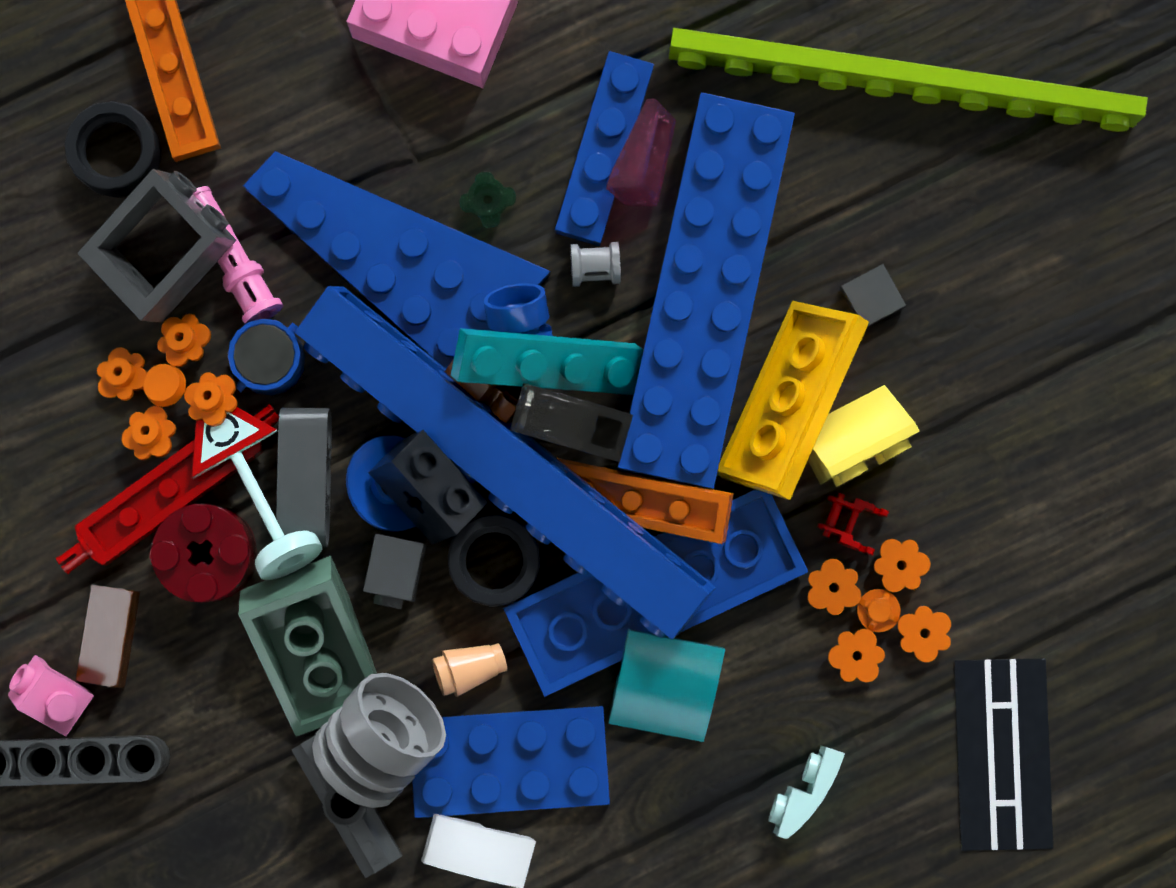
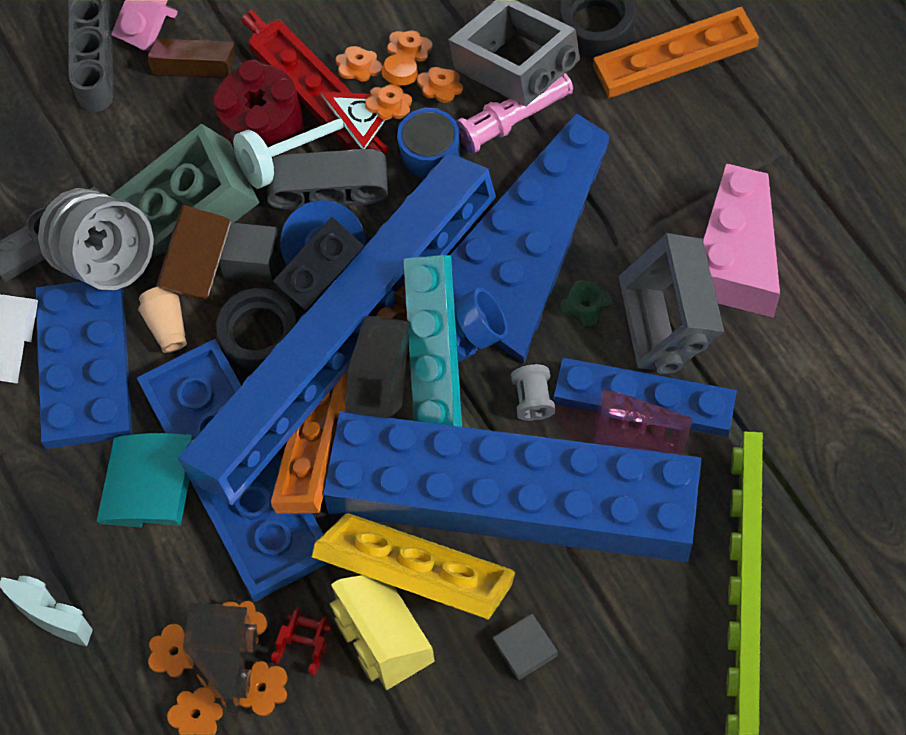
camera: 95 degrees right, 20 degrees down
none -> reddish brown slope [156,205,231,301]
none -> clear smoke slope [183,603,257,714]
none -> dark grey window [618,233,724,374]

